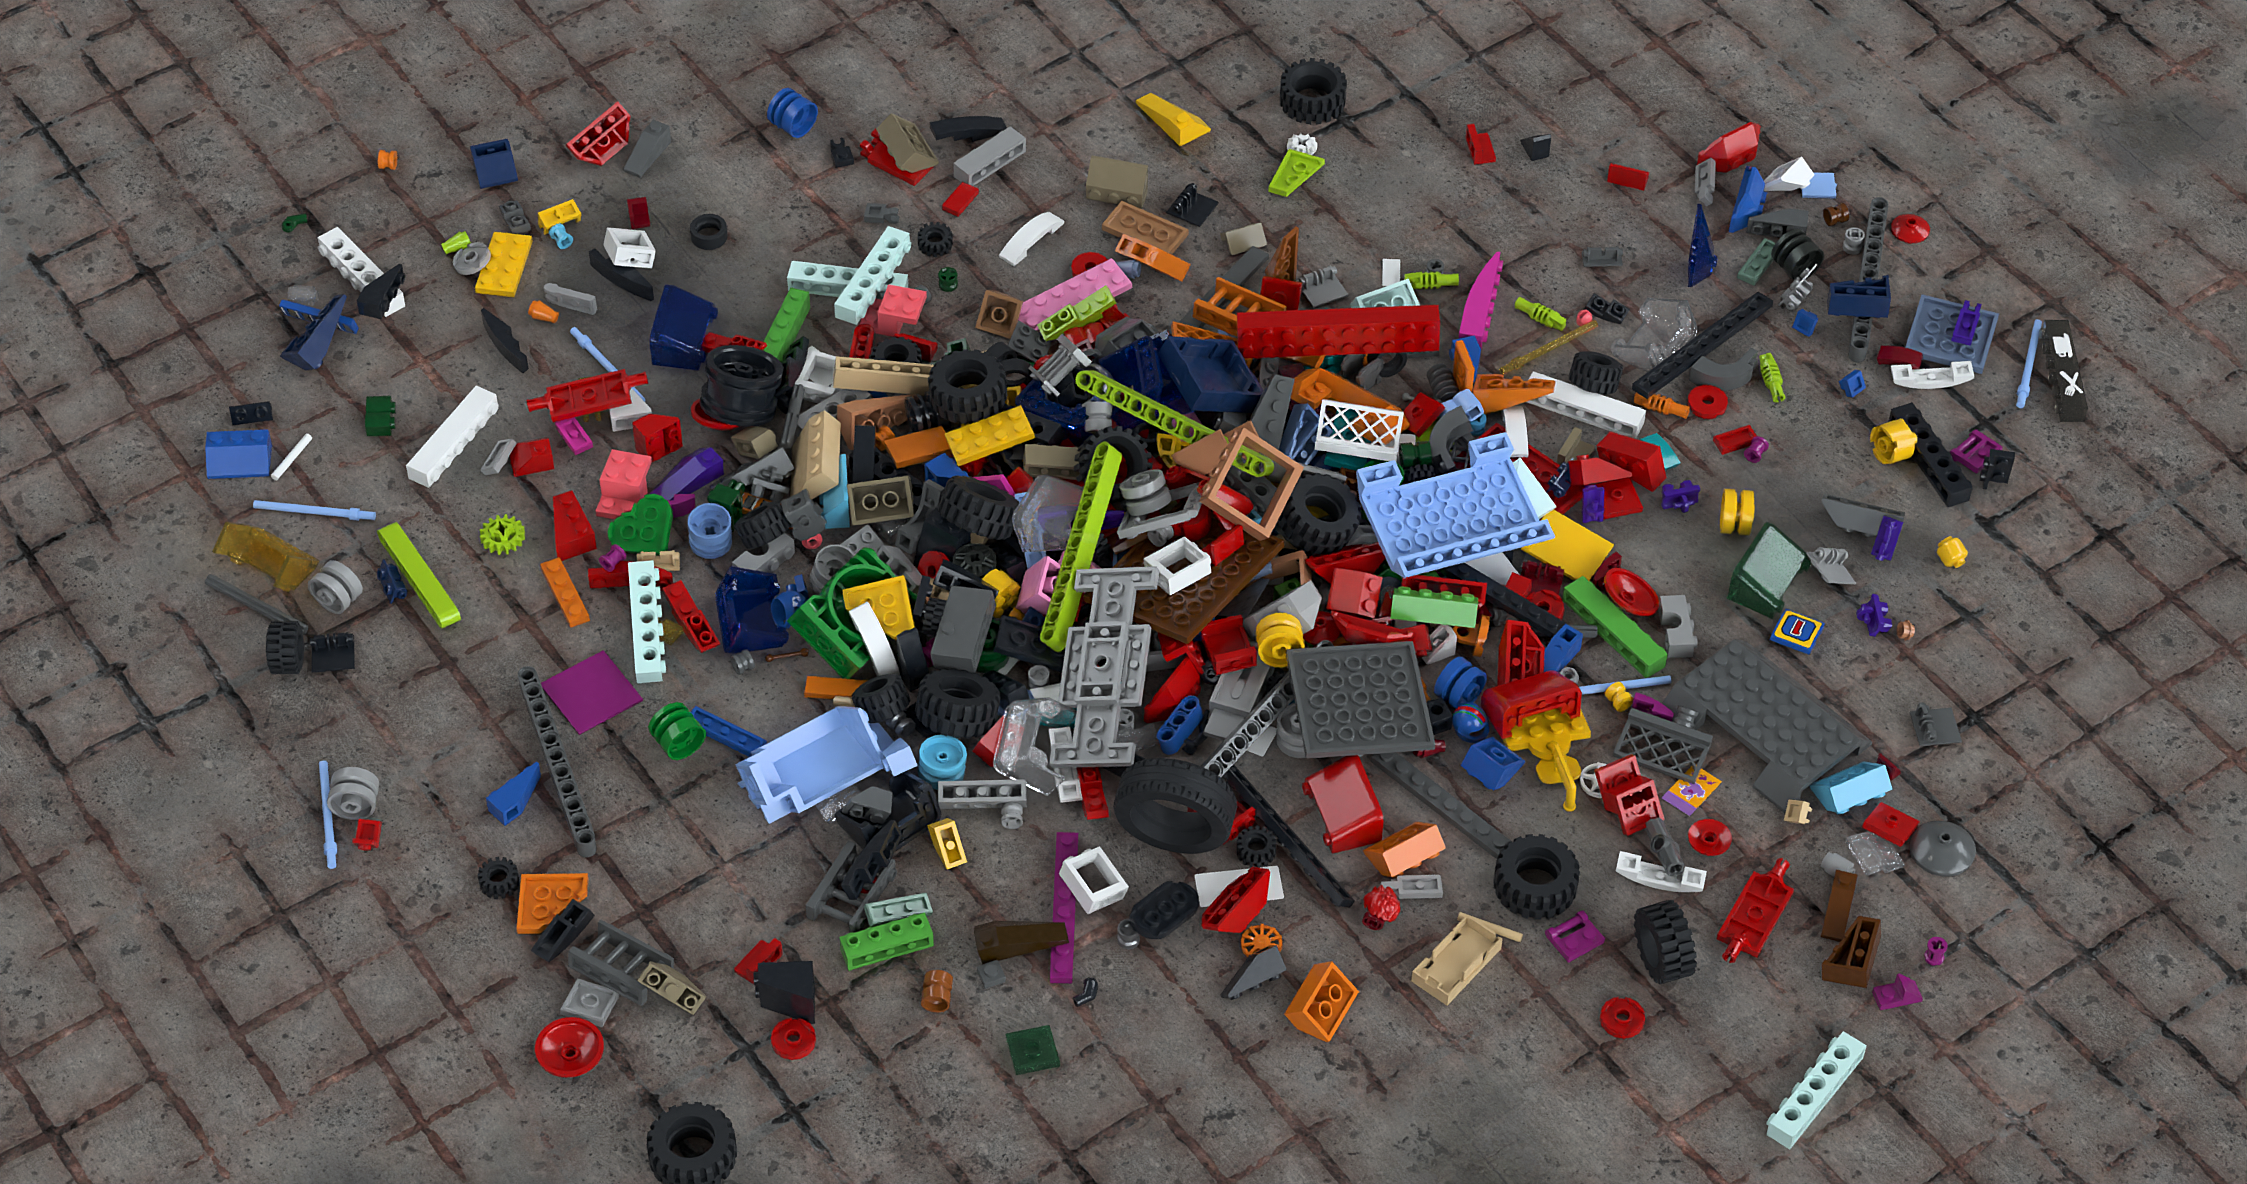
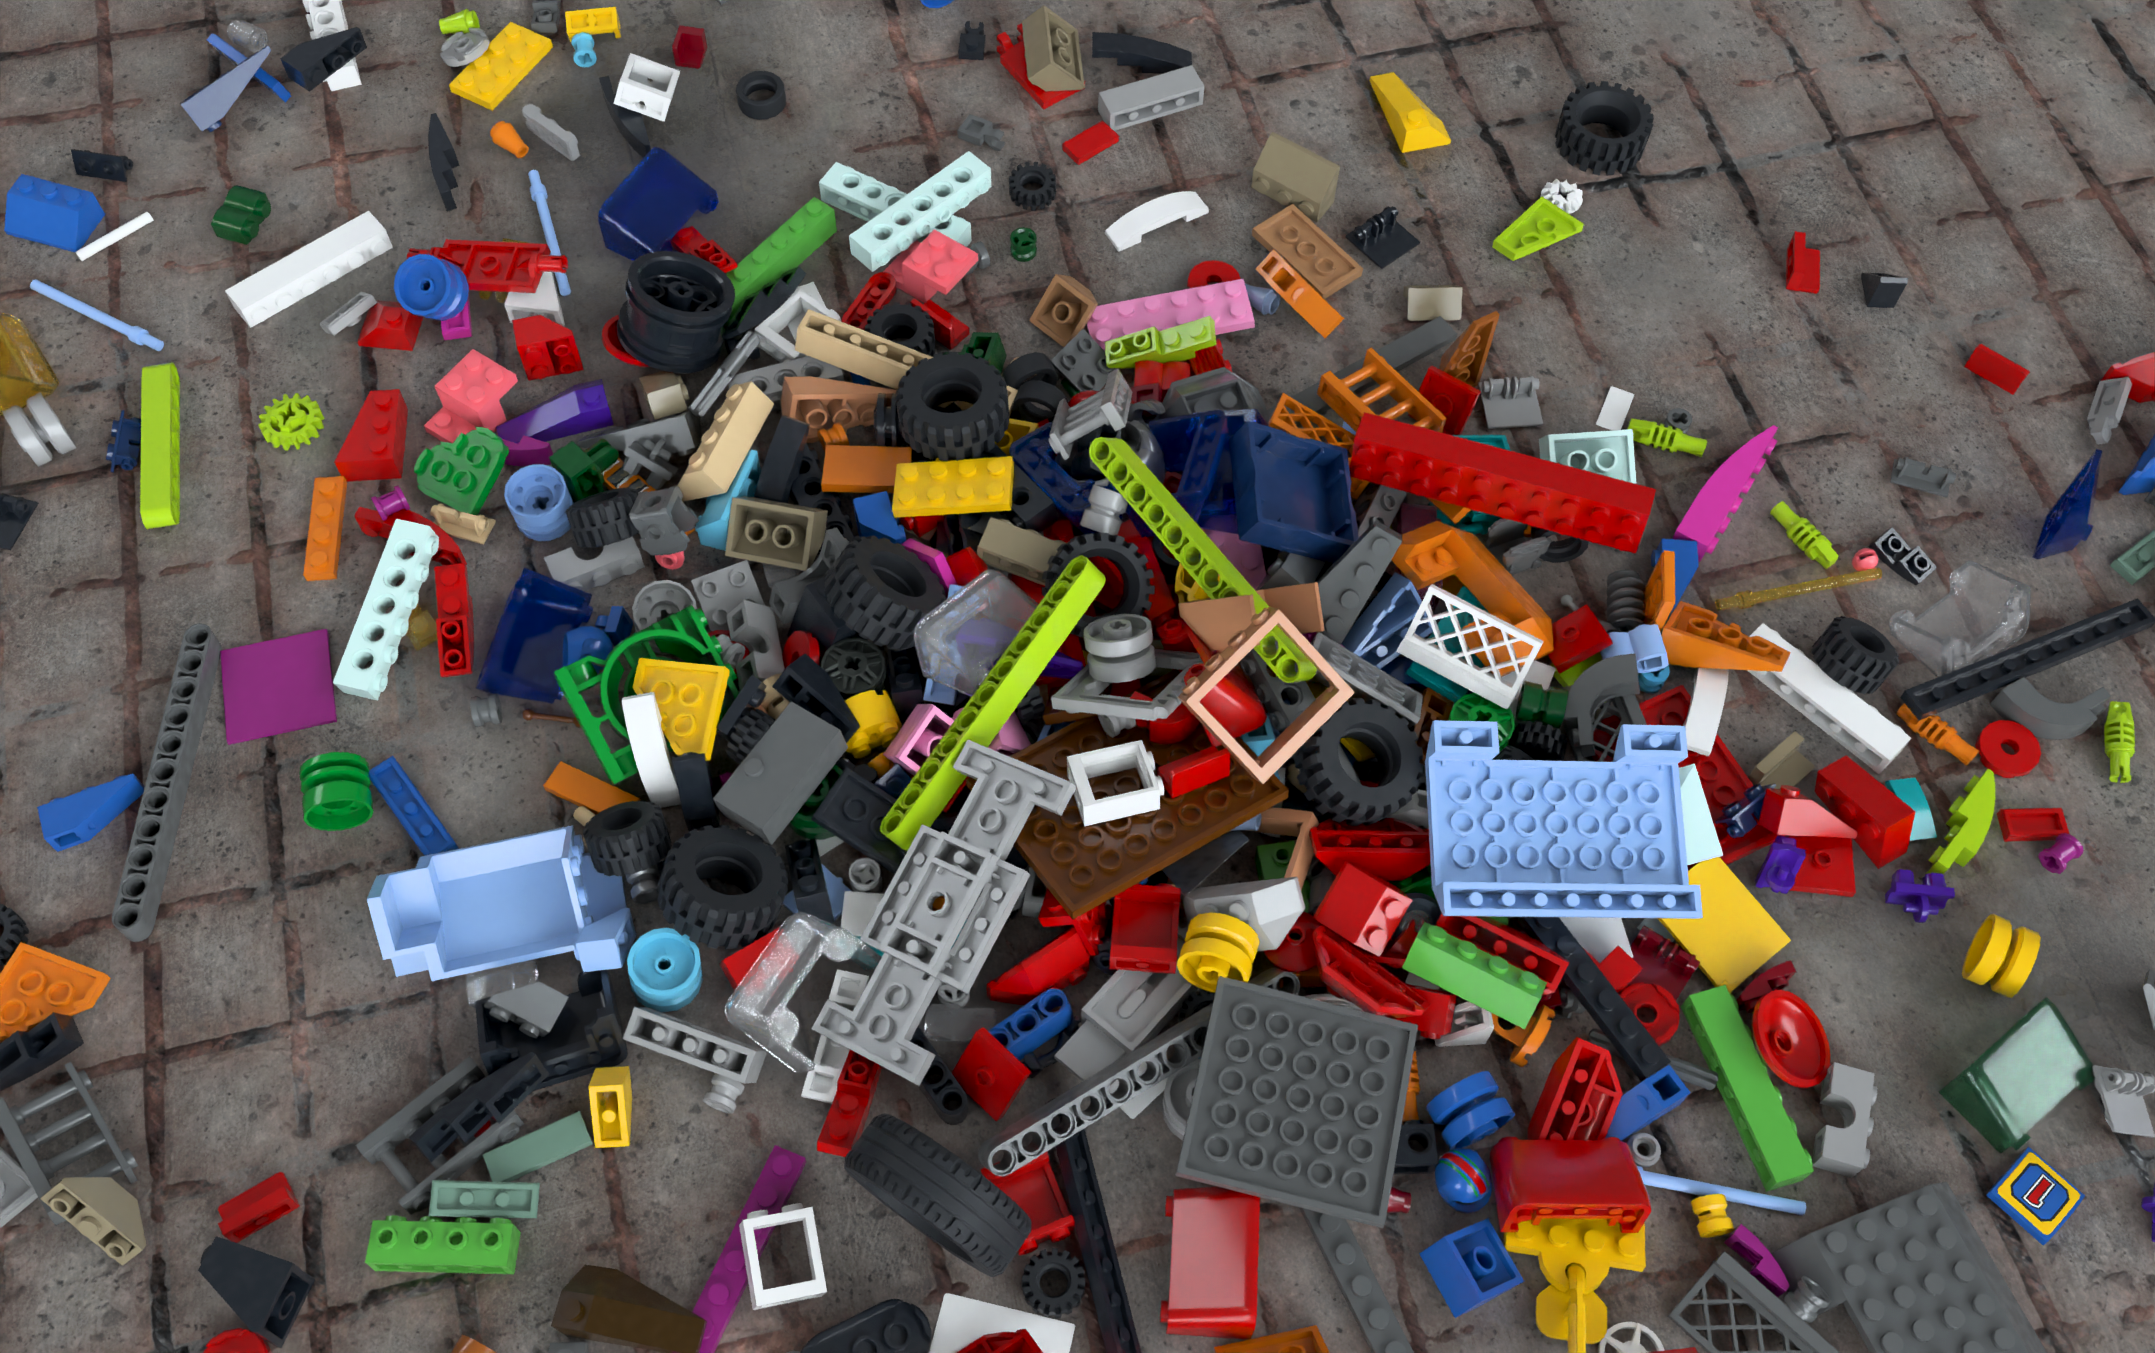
camera: 20 degrees right, 10 degrees up
none -> blue wheel [394,254,469,321]
none -> sand green tile [483,1111,593,1182]
none -> red plate [952,1027,1031,1122]
none -> lime slope [1926,769,1995,874]

